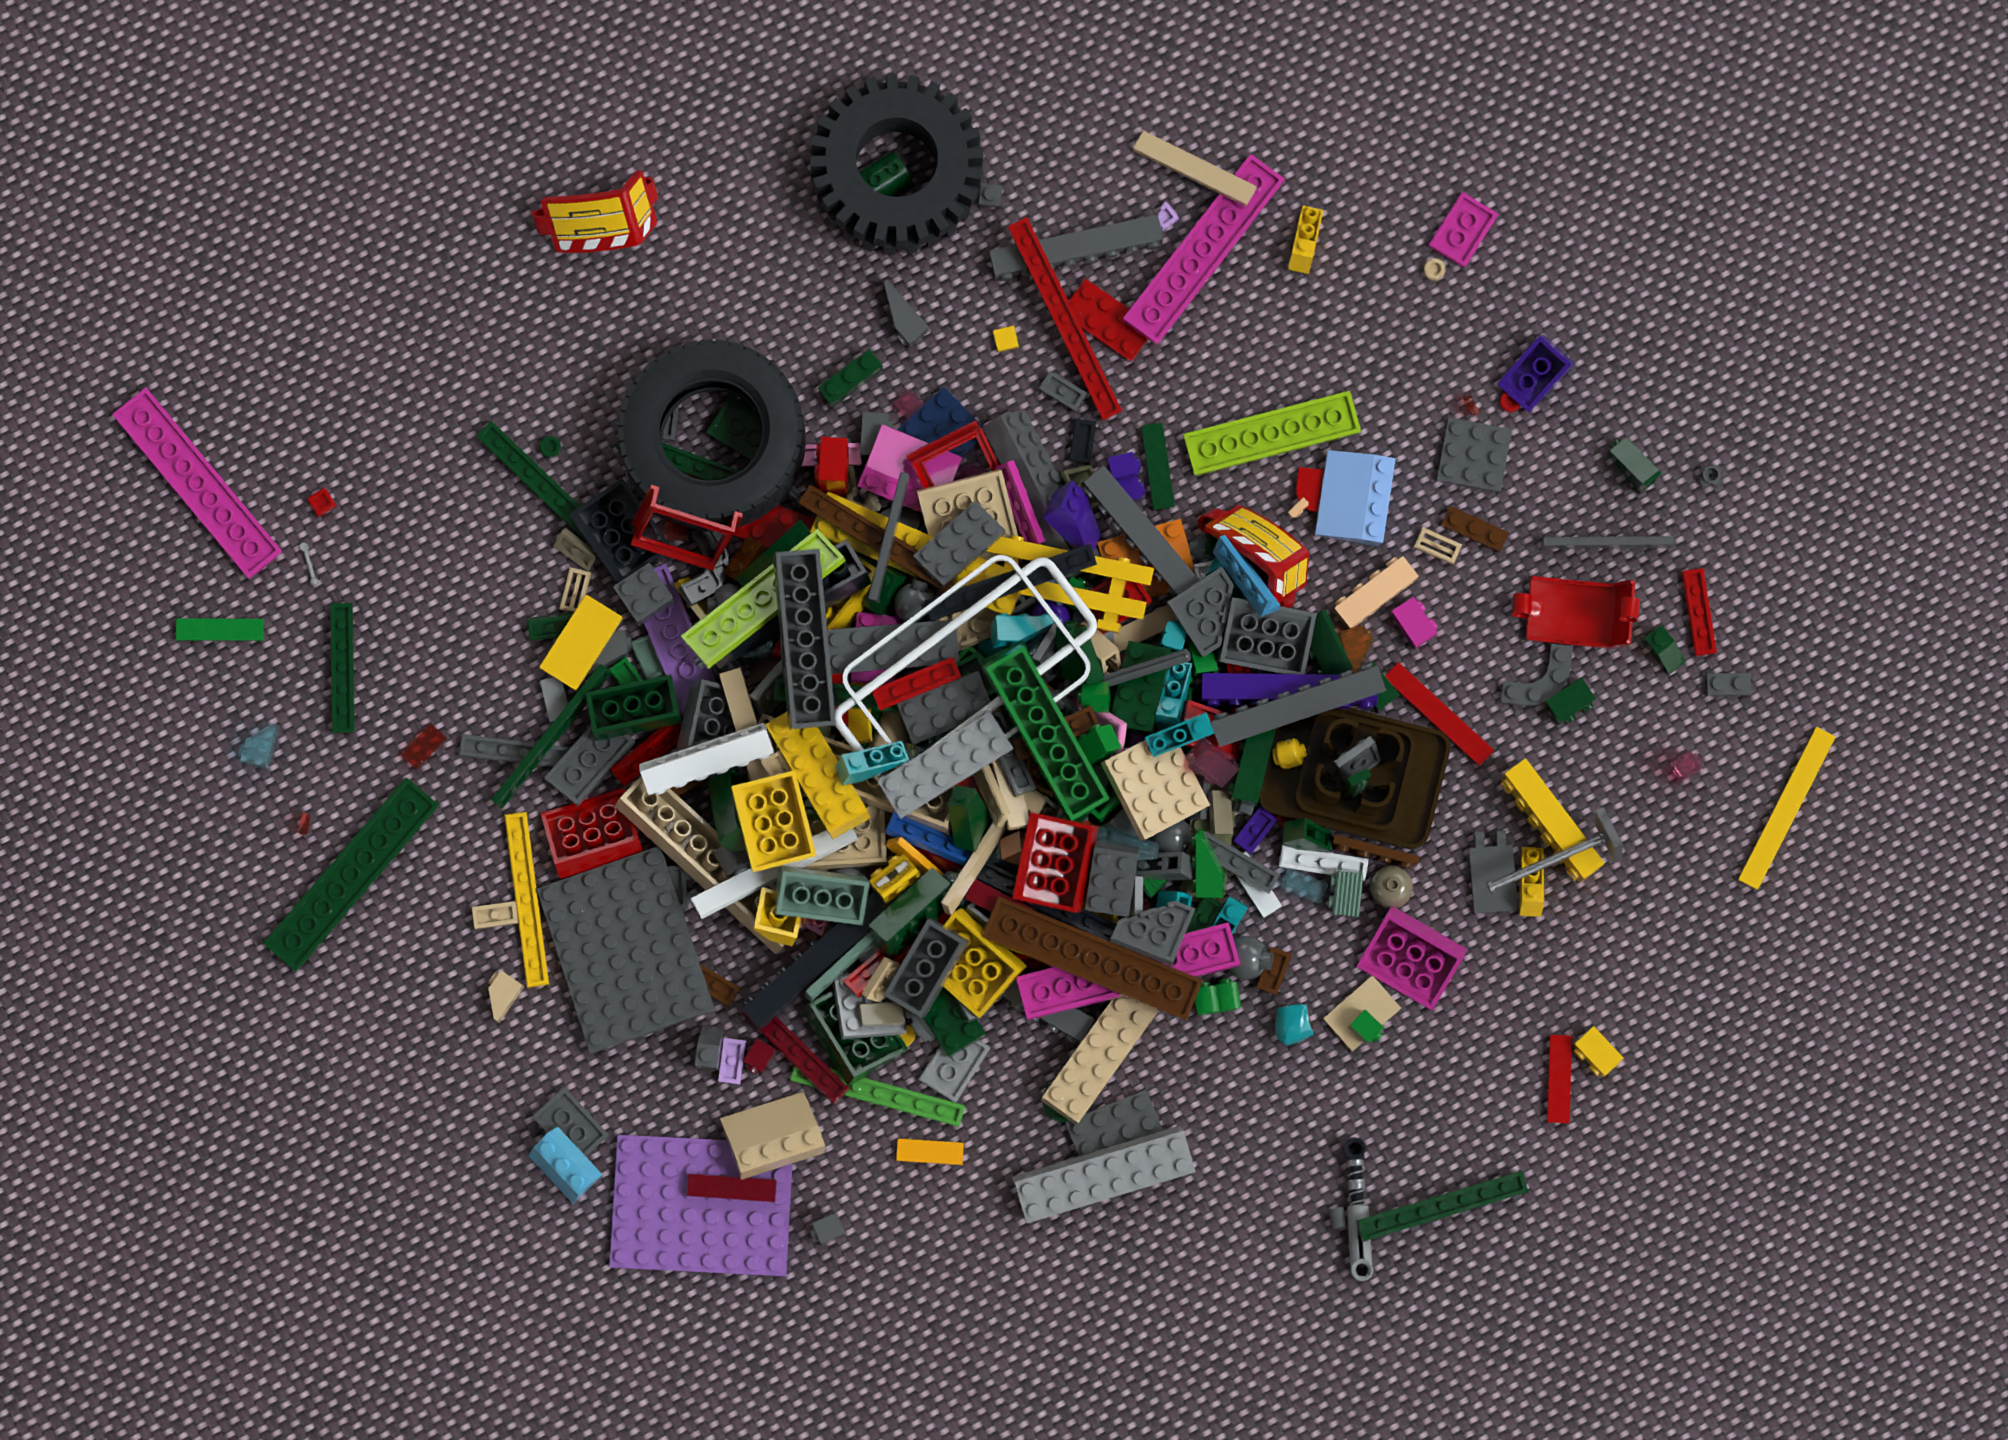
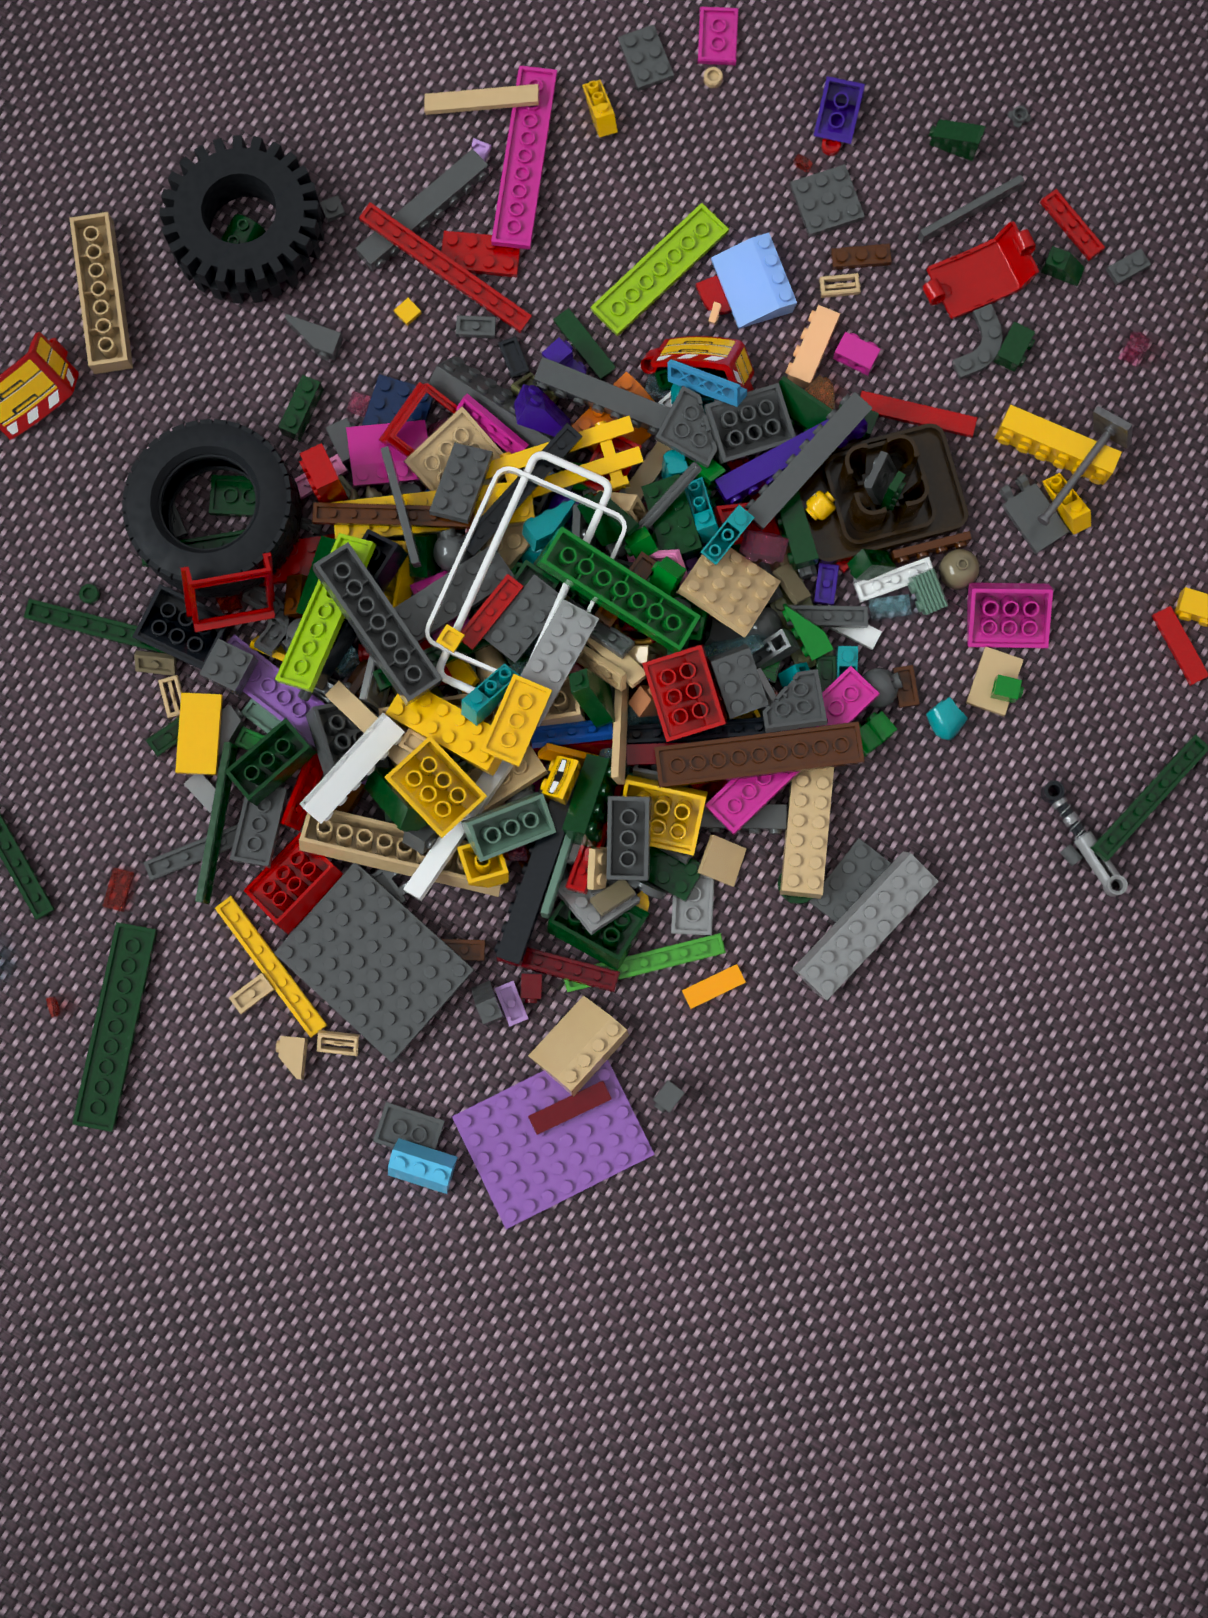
camera: 20 degrees left, 0 degrees up
none -> tan brick [69,212,133,374]
none -> tan tile [317,1030,360,1056]
none -> yellow plate [436,624,465,653]
none -> yellow plate [480,674,552,767]
none -> dark grey plate [618,24,674,91]
none -> tan tile [697,834,746,887]

